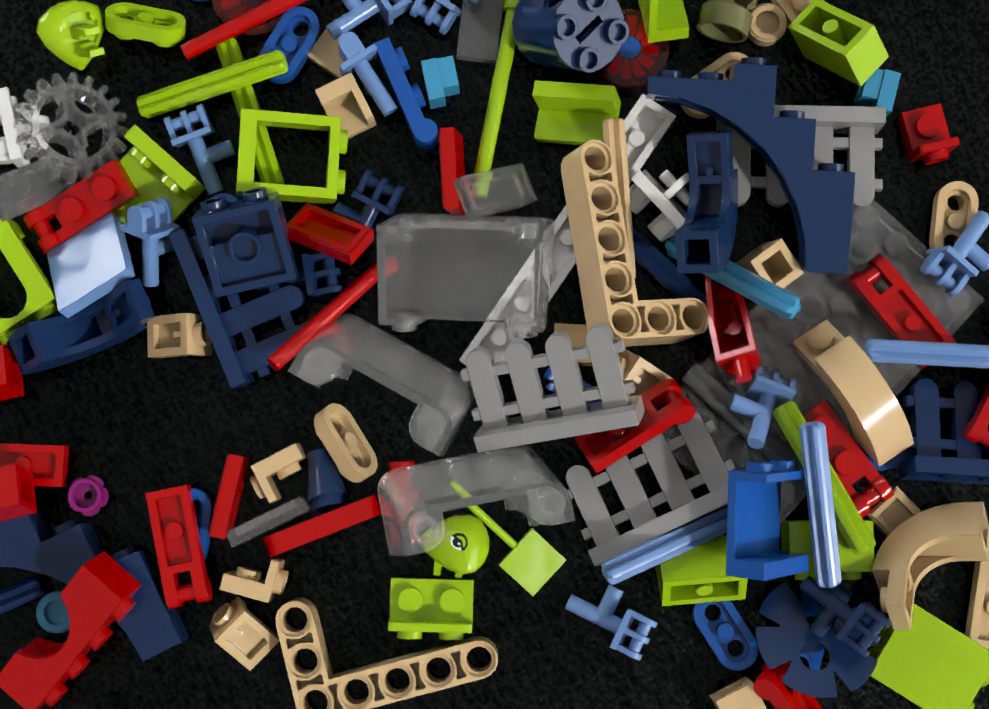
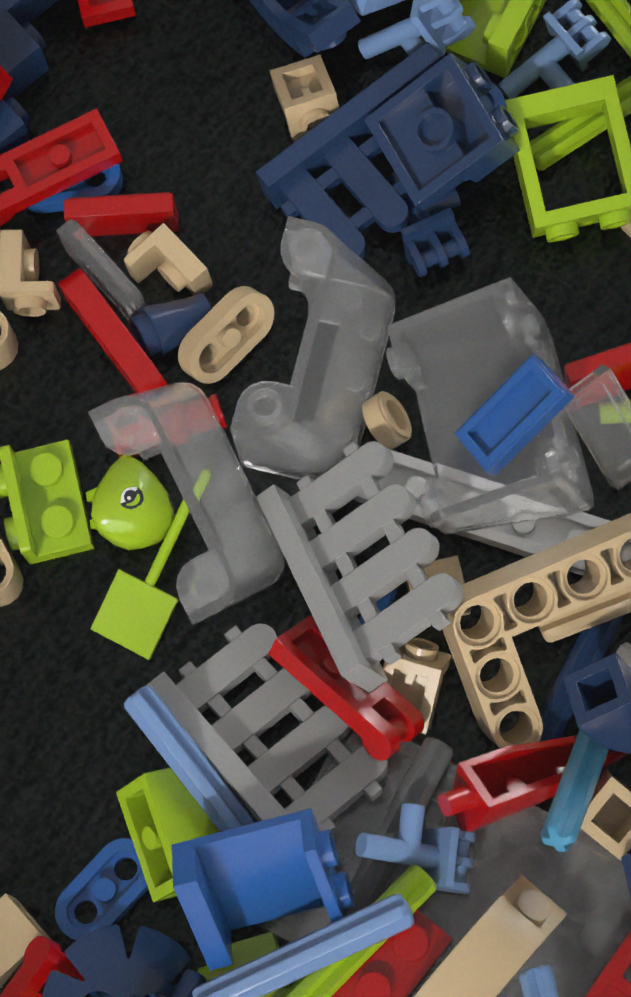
camera: 85 degrees right, 10 degrees down
magenta plate [68,475,109,516] -> none
red bar [267,254,394,371] -> none
red tile [287,203,375,265] -> none
dark blue arm [333,169,405,228] -> none
medium blue arm [565,585,658,661] -> none
none -> tan tile [362,391,412,450]
none -> blue tile [454,354,575,476]

